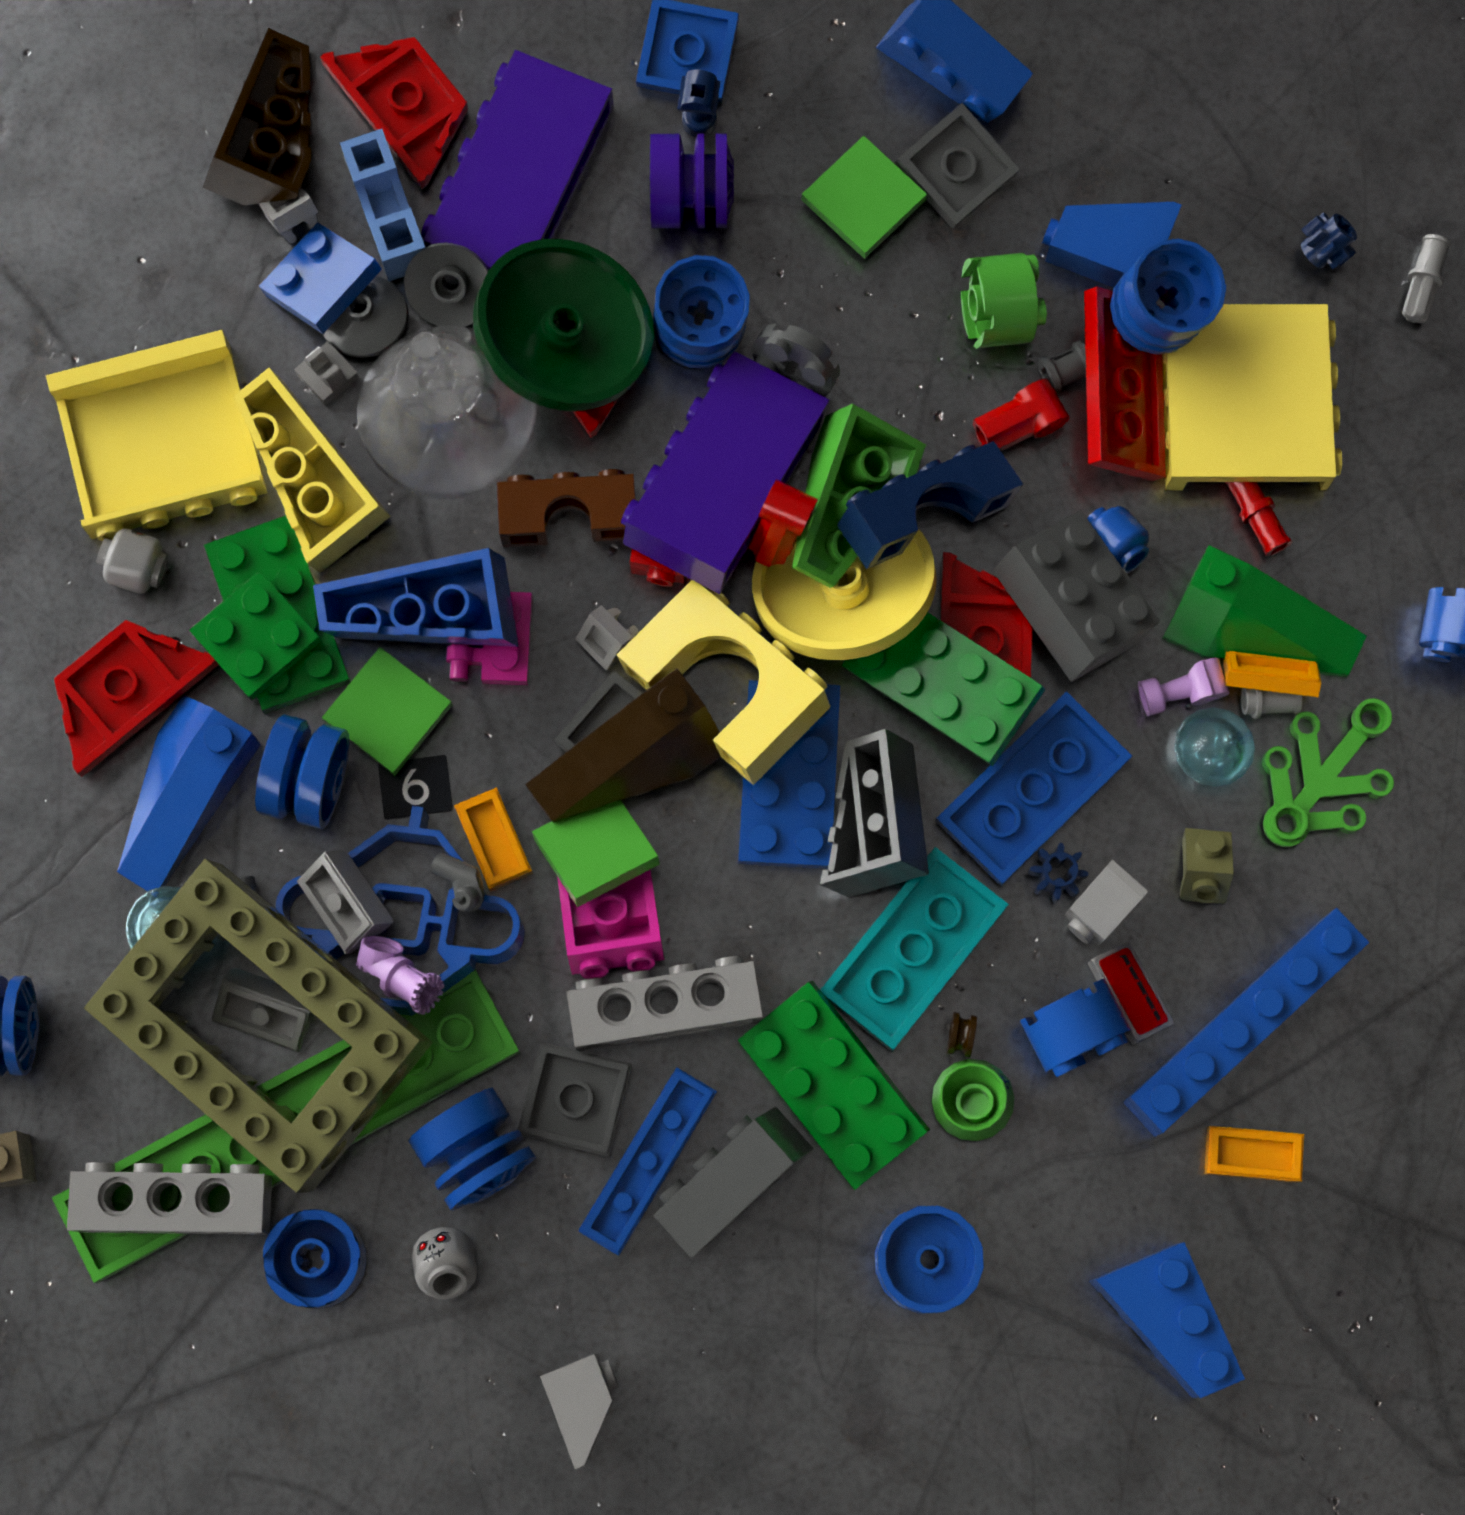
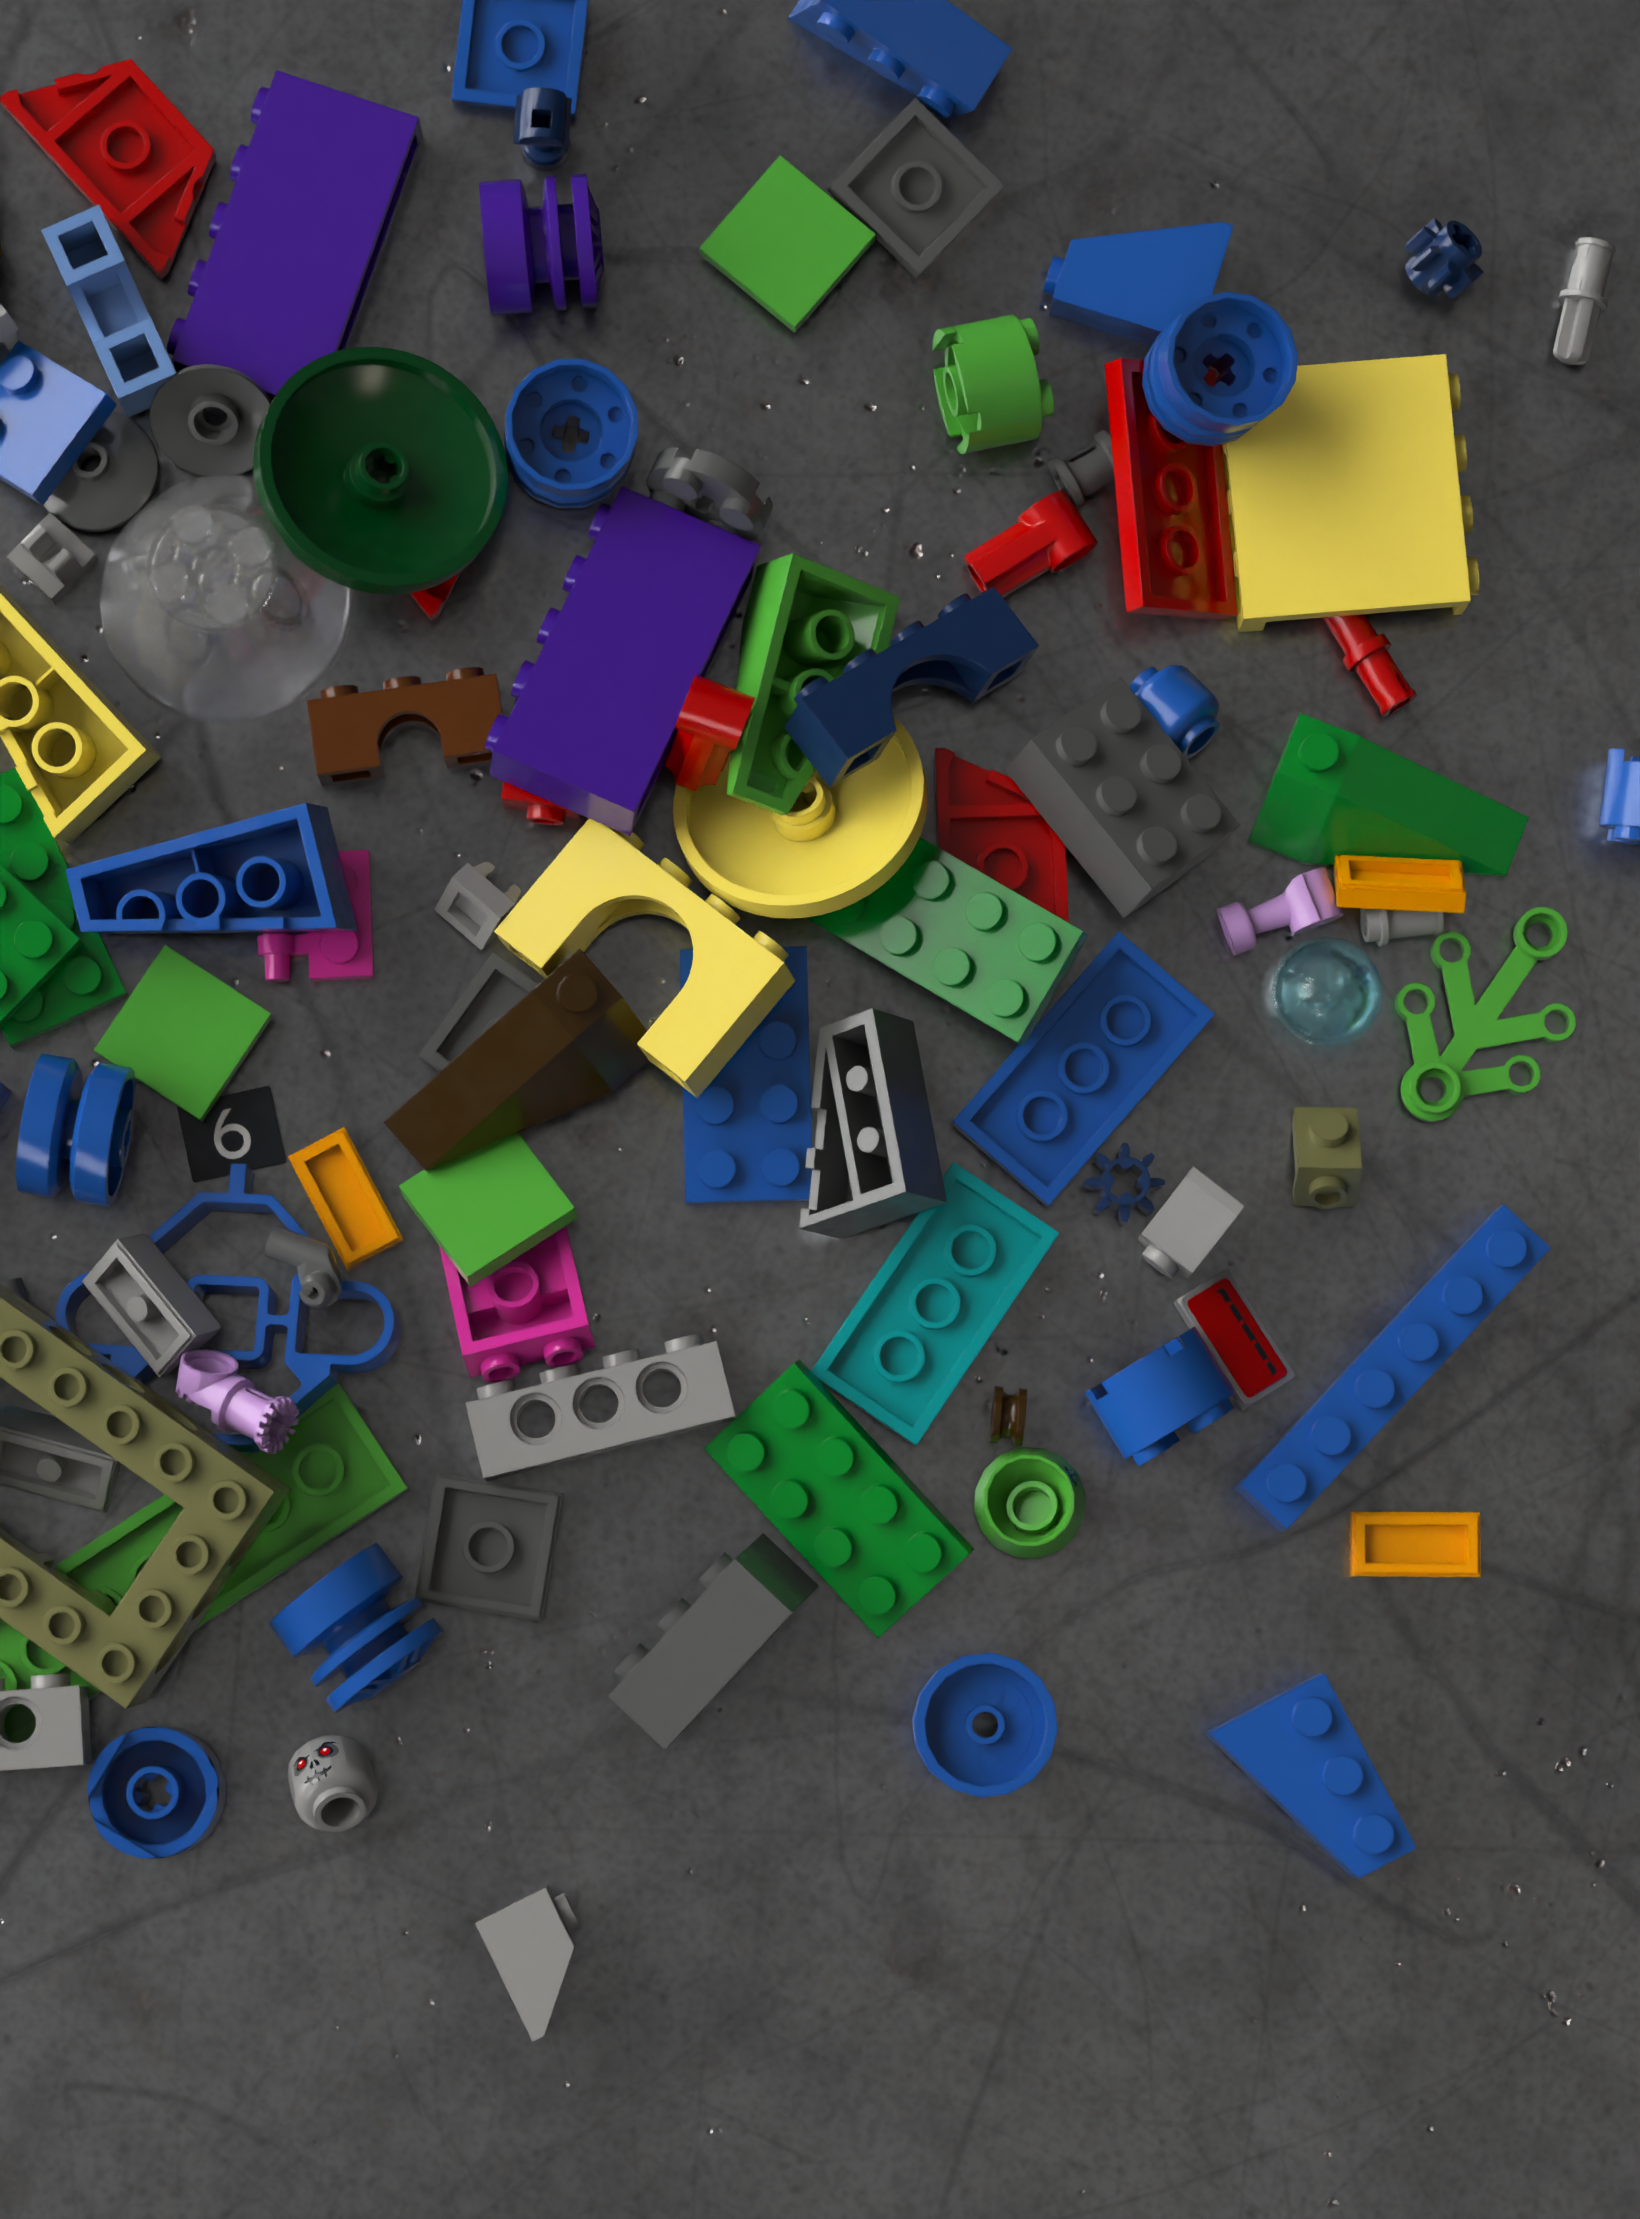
camera: 10 degrees left, 5 degrees up
blue tile [578,1067,717,1256] -> none

